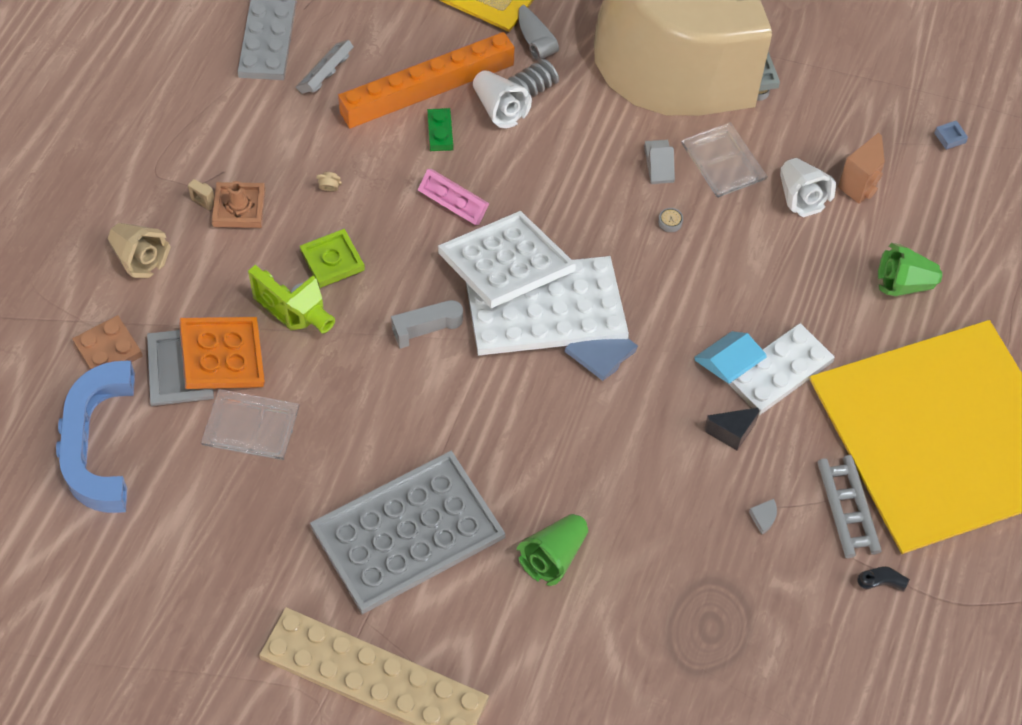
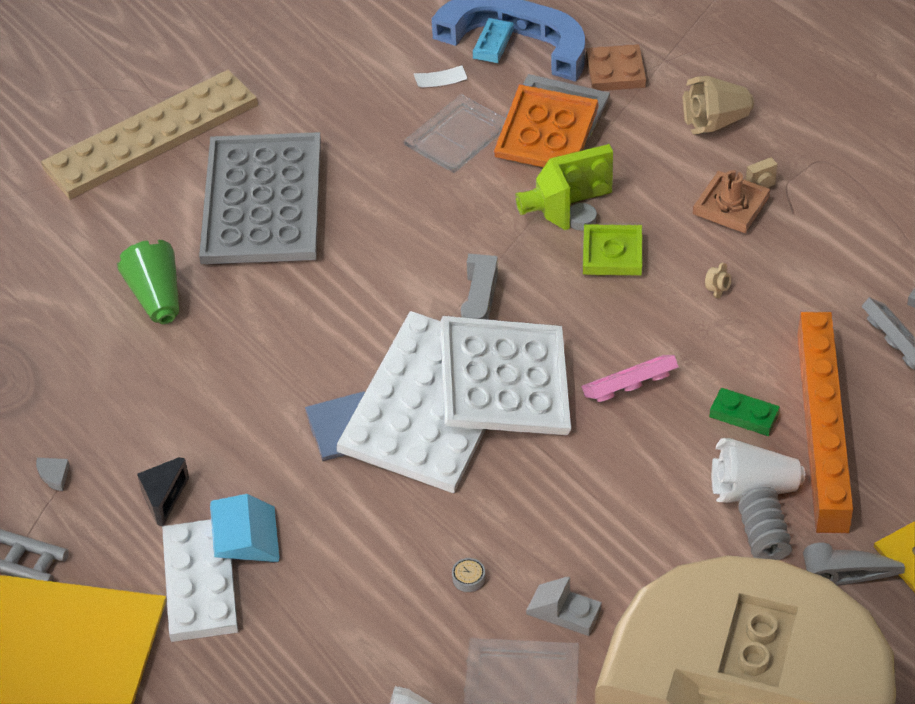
camera: 125 degrees right, 10 degrees down
none -> white sticker [414,66,467,87]
none -> medium azure plate [473,18,514,63]

